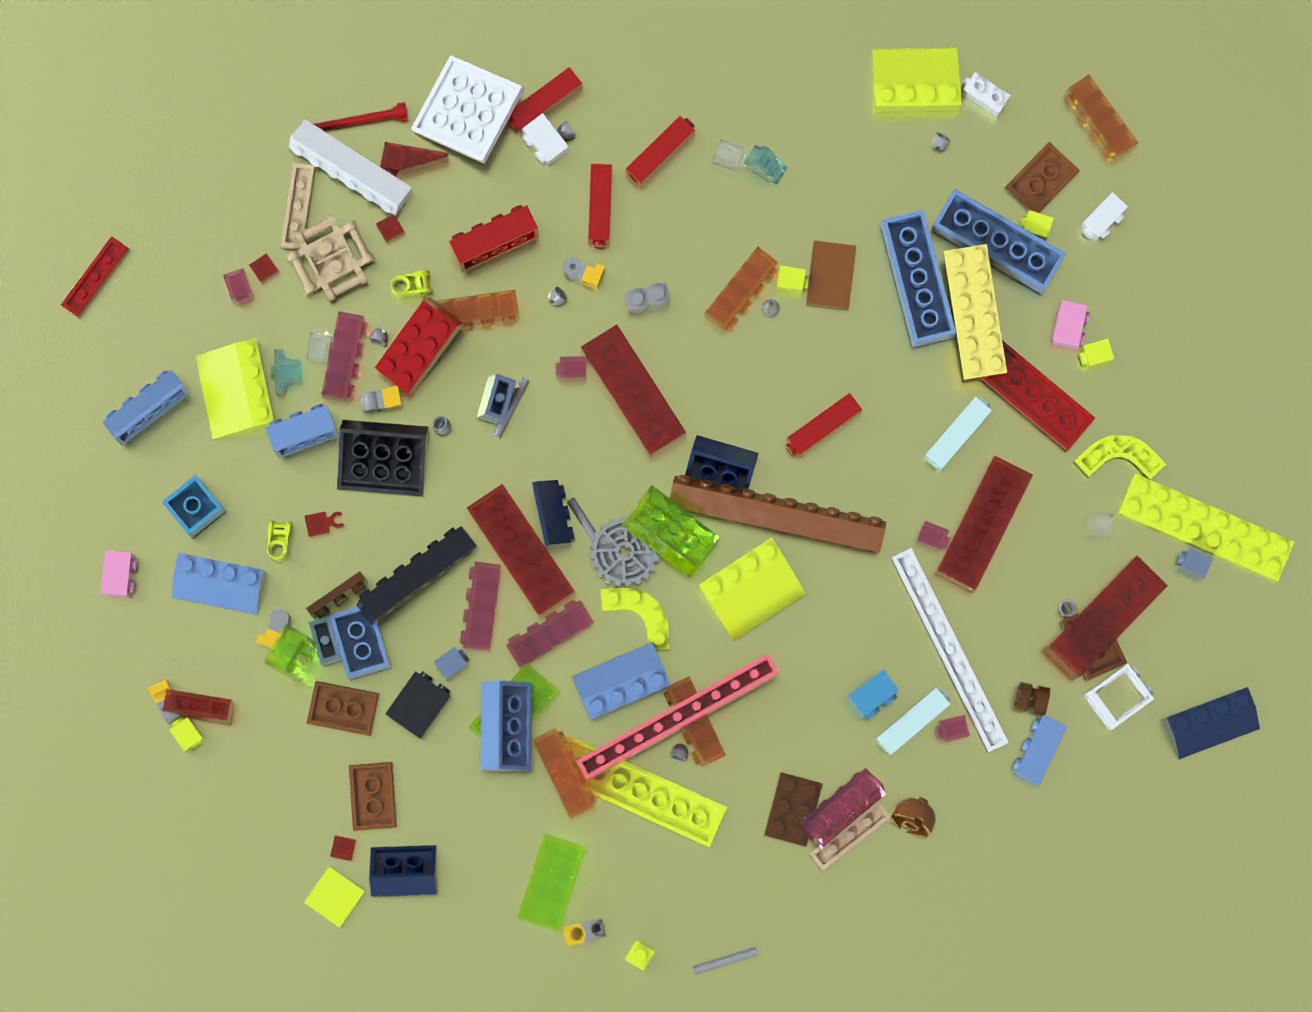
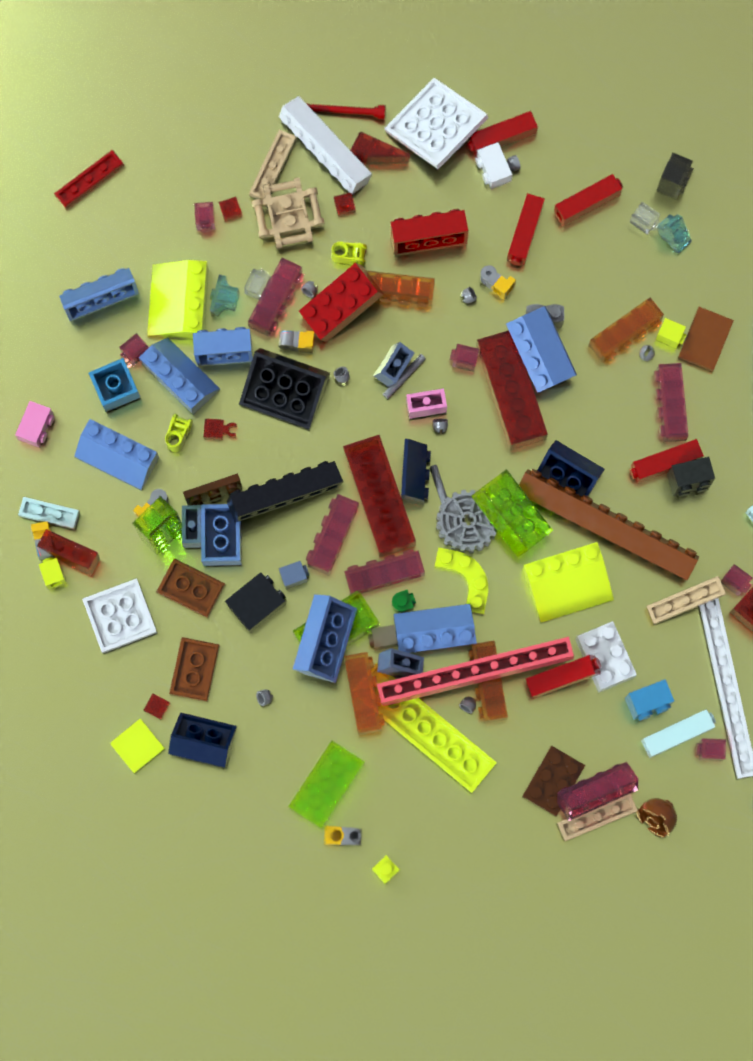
camera: 20 degrees right, 5 degrees down
light grey bar [693,947,758,975] -> none
none -> light aqua plate [18,497,79,530]
none -> white plate [82,578,157,653]
none -> clear pink brick [119,333,149,366]
none -> medium blue slope [139,338,220,415]
none -> light grey hinge [256,689,273,706]
none -> dark tan brick [368,625,398,651]
none -> sand blue brick [377,648,424,678]
none -> green plate [392,589,416,613]
none -> bright pink brick [406,389,447,419]
none -> light grey hinge [433,419,448,433]
none -> medium blue slope [506,306,577,393]
none -> red brick [526,655,601,697]
none -> white brick [575,621,637,693]
none -> tan plate [647,576,727,624]
none -> clear pink brick [654,363,689,442]
none -> clear smoke brick [656,152,694,199]
none -> pearl dark grey brick [667,457,715,497]

